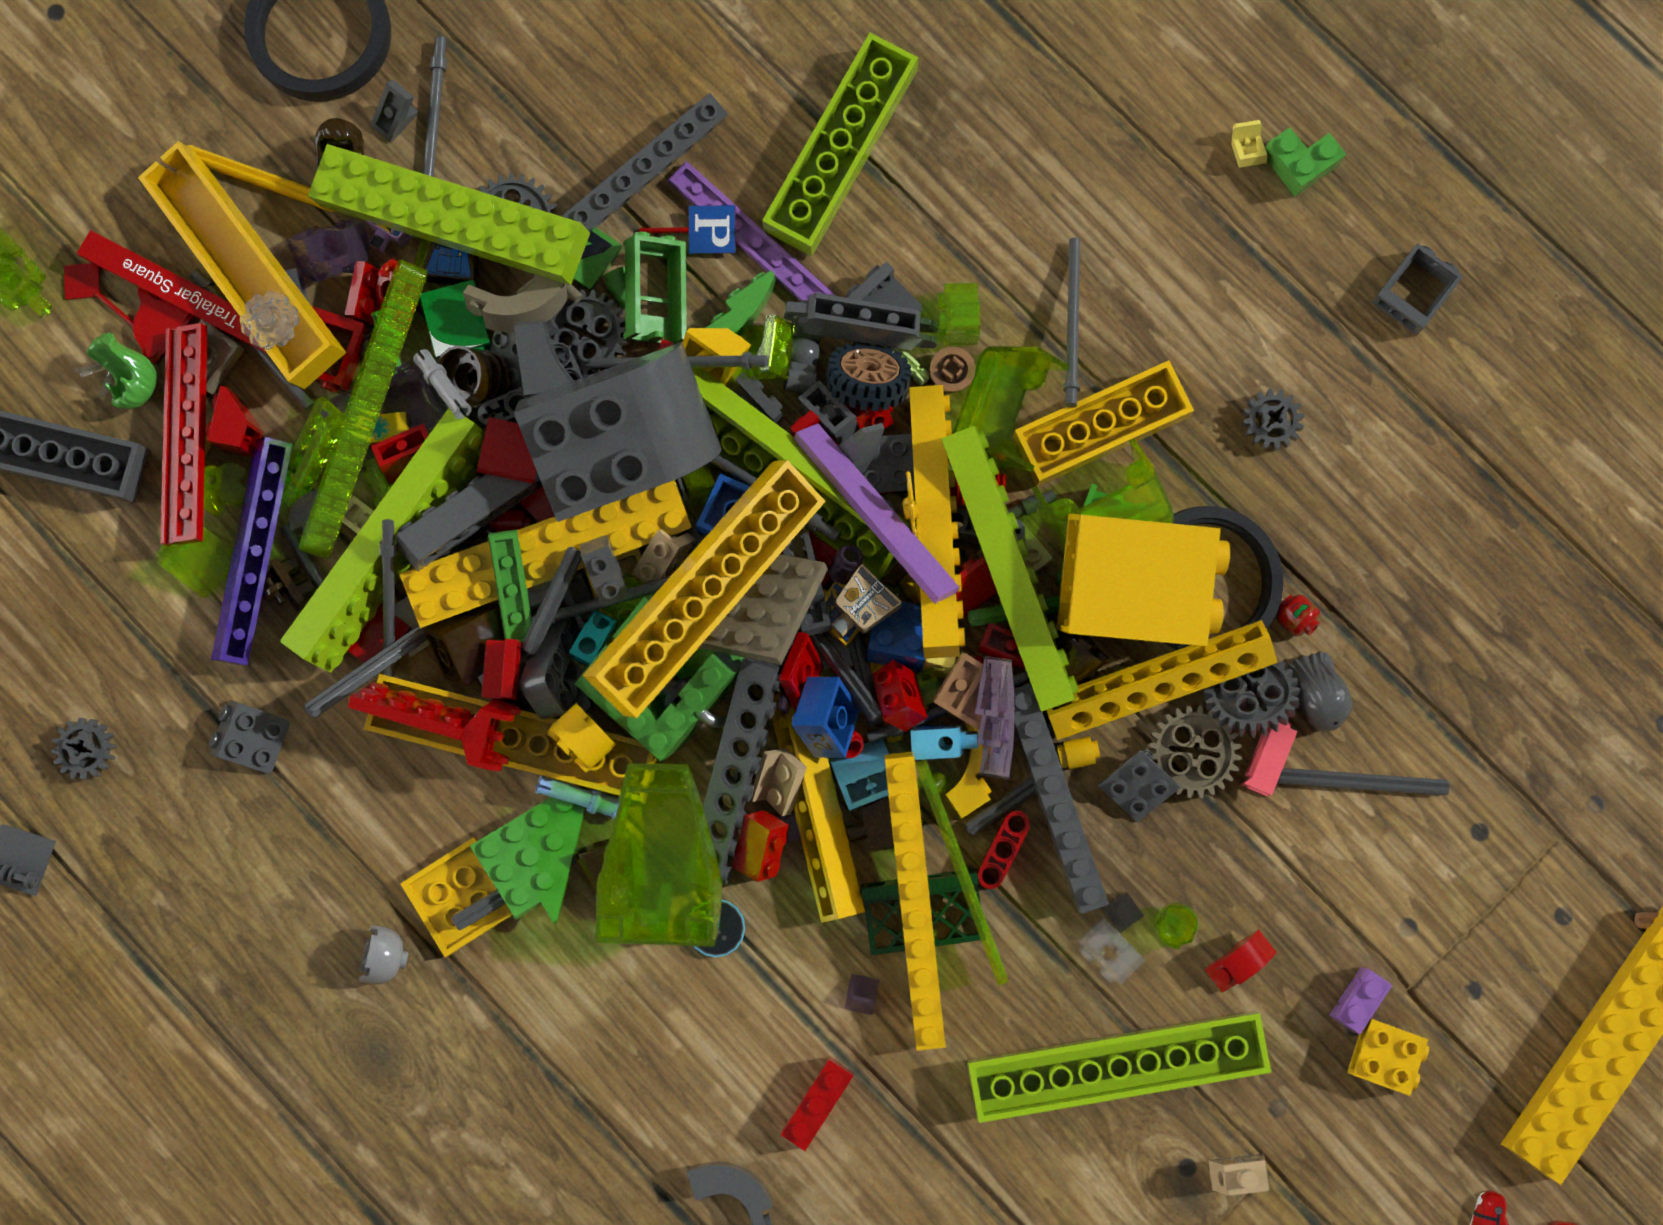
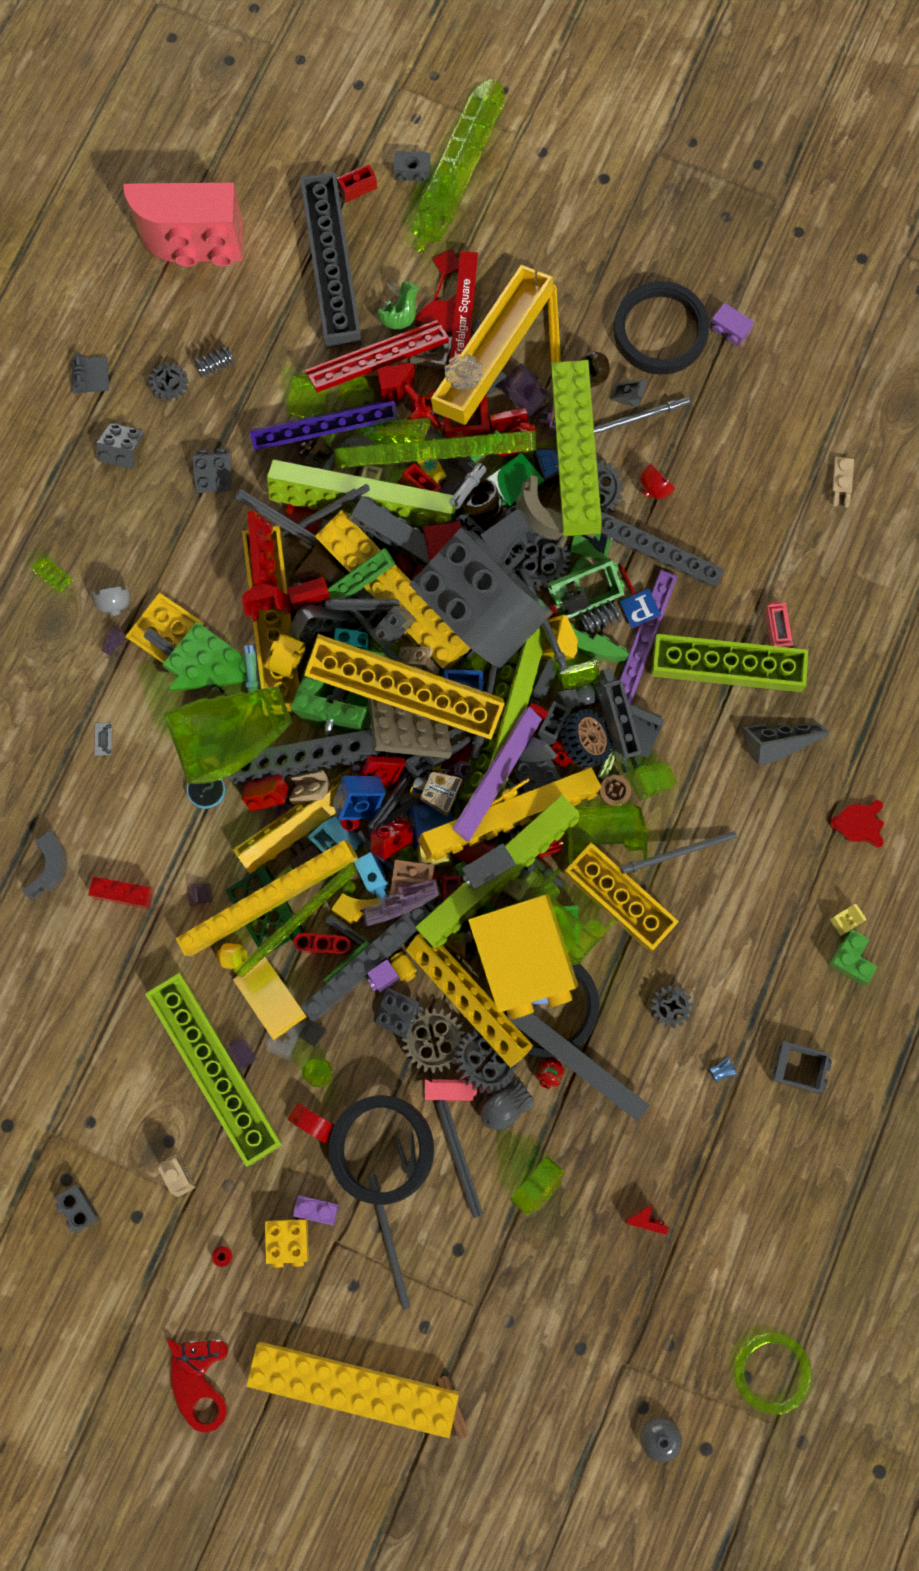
camera: 60 degrees right, 5 degrees down
none -> clear neon green slope [31,554,73,593]
none -> sticker [95,723,112,756]
none -> dark grey bracket [97,424,144,469]
none -> clear purple cone [101,627,126,656]
none -> dark grey piece [194,346,235,379]
none -> red plate [212,1246,233,1267]
none -> yellow head [217,943,247,969]
none -> clear purple brick [226,1038,258,1070]
none -> yellow tile [233,957,307,1040]
none -> bright green bar [323,940,370,984]
none -> black tyre [329,1095,434,1205]
none -> medium lavender brick [367,960,399,993]
none -> dark grey bar [368,1174,410,1310]
none -> dark grey plant [395,1132,418,1179]
none -> red bar [403,383,441,430]
none -> dark grey brick [462,844,516,890]
none -> clear neon green brick [509,1156,565,1216]
none -> dark grey tile [510,1013,650,1121]
none -> clear smoke brick [559,586,590,615]
none -> dark grey piece [579,601,621,634]
none -> red slope [625,1205,669,1235]
none -> red cylinder [640,463,676,500]
none -> flat silver piece [707,1056,739,1083]
none -> dark grey wedge [742,723,829,765]
none -> coral window [765,601,794,648]
none -> red tile [830,800,884,848]

